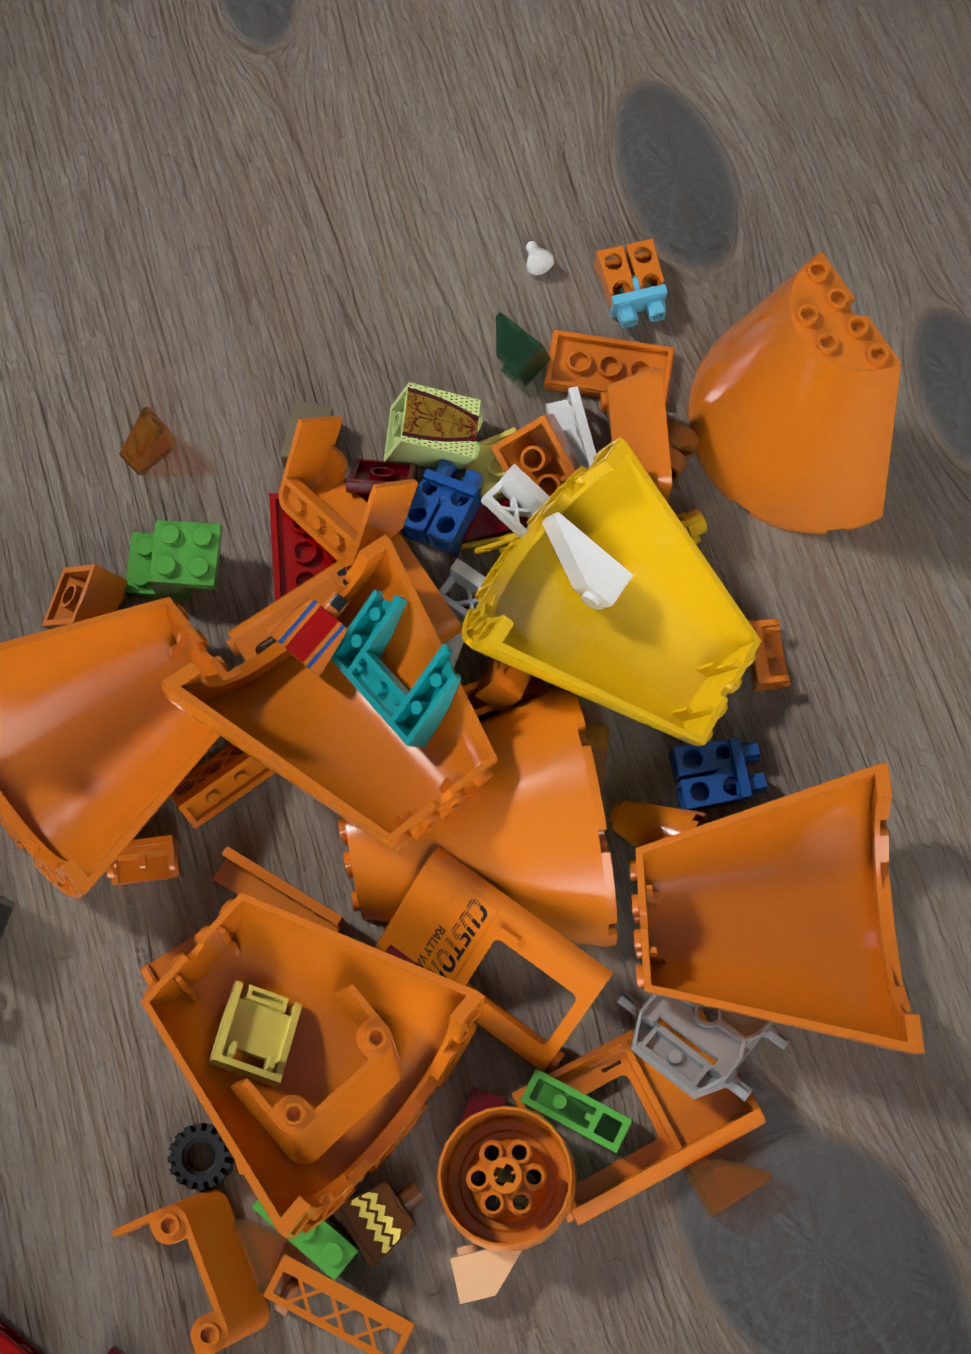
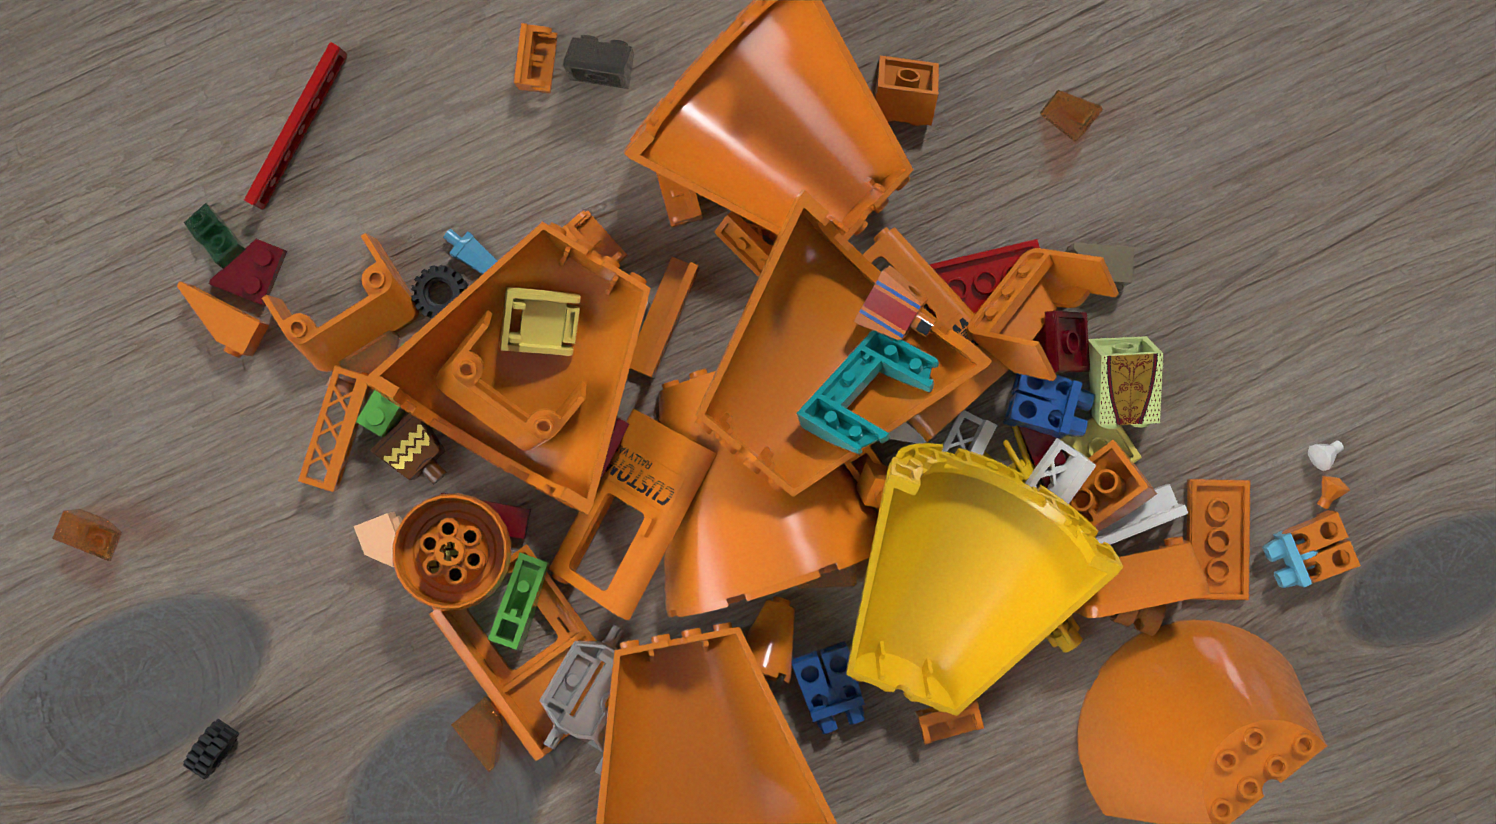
camera: 85 degrees right, 15 degrees up
bright green bracket [124,520,223,600] -> none
clear green slope [496,312,551,386] -> none
white slope [542,512,633,610] -> none
none -> dark azure bar [443,229,497,274]
none -> orange rock [1317,475,1350,509]

